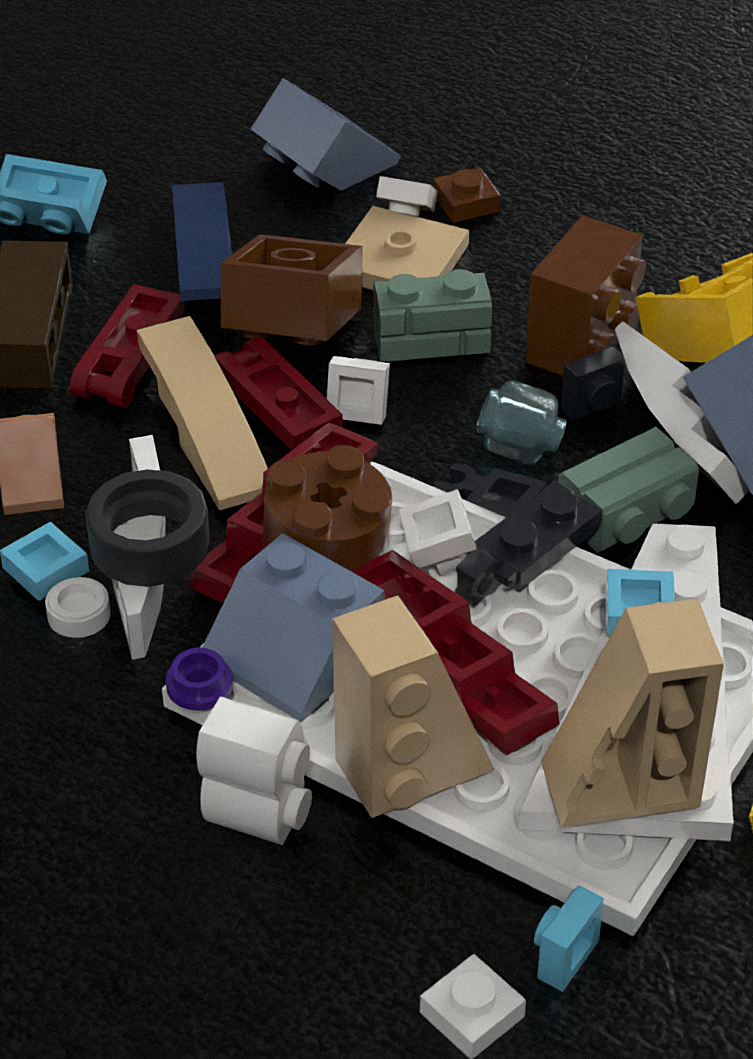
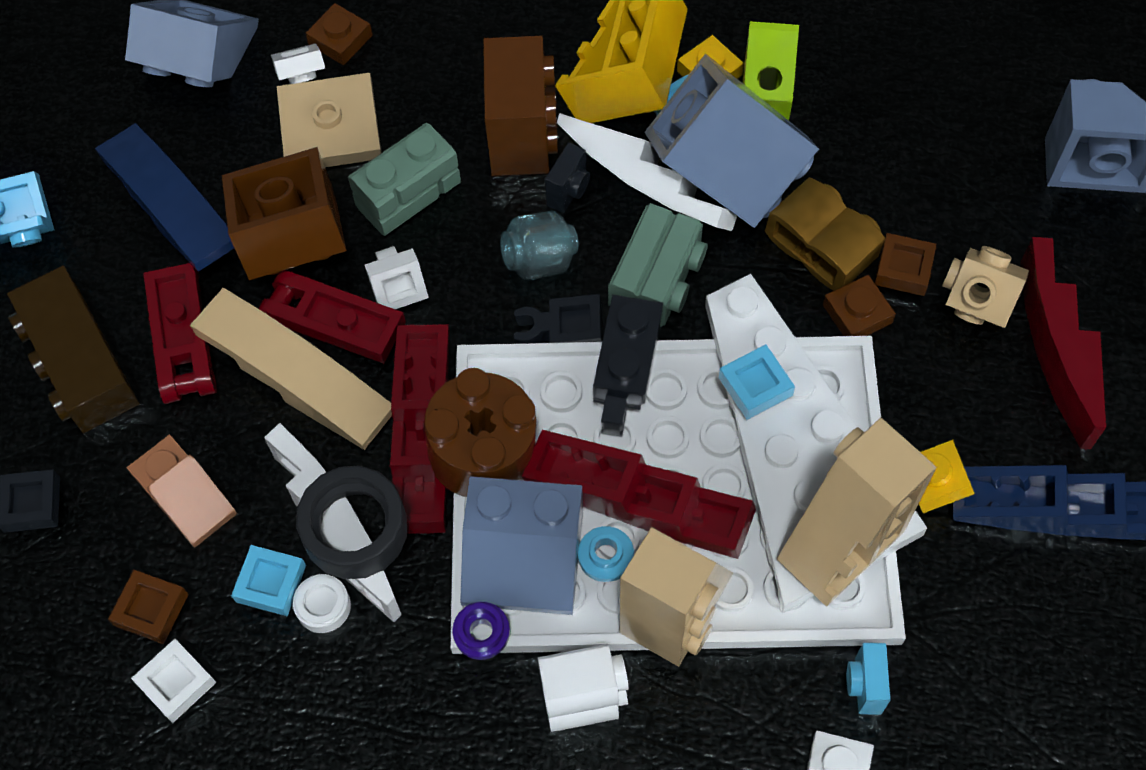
camera: 30 degrees left, 20 degrees up
white tile [398,489,477,575] -> none

